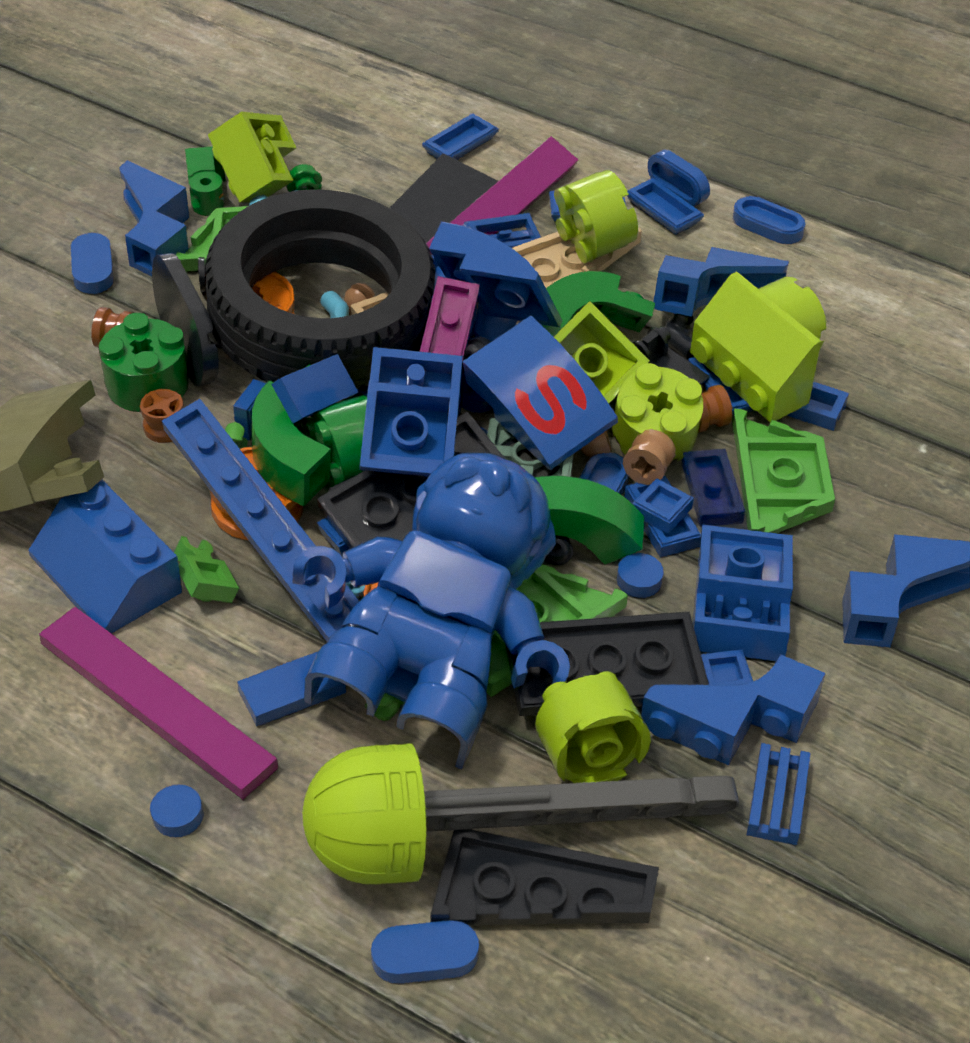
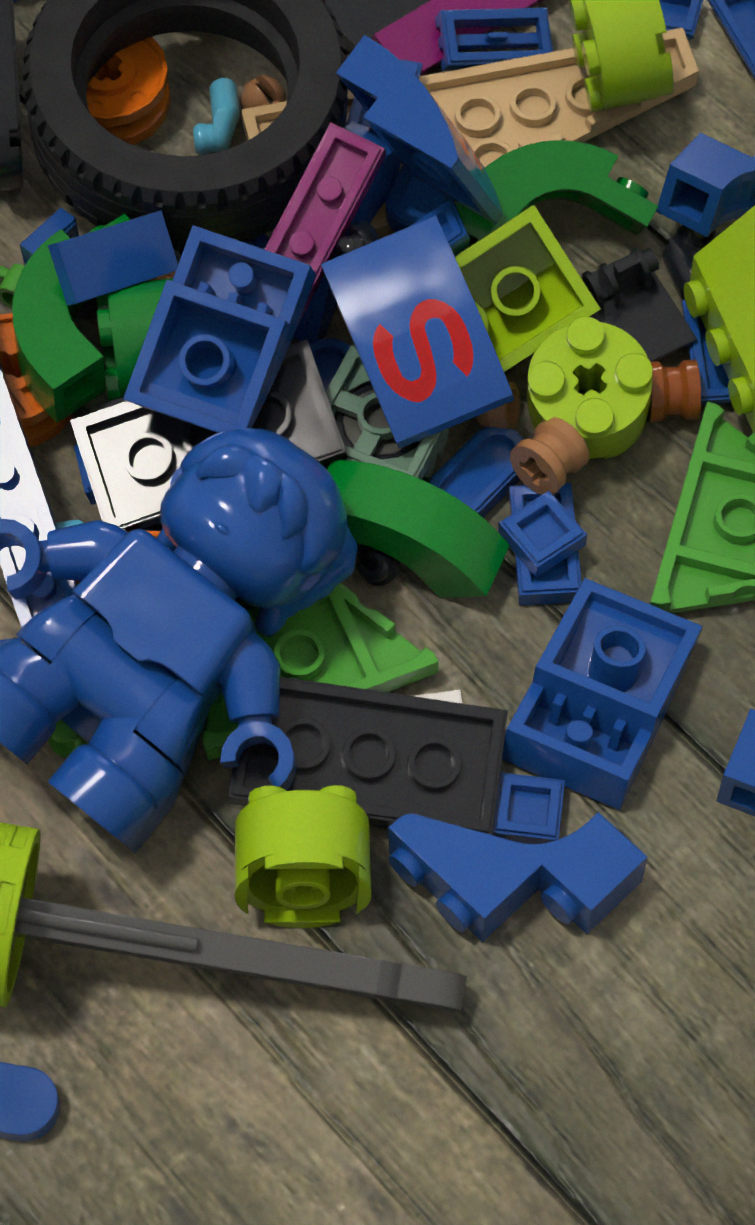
camera: 20 degrees right, 15 degrees up
black wing [430,829,659,925] -> none
blue tile [617,553,664,598] -> none
clear blue plate [682,449,745,527] -> none
blue tile [746,743,811,845] -> none

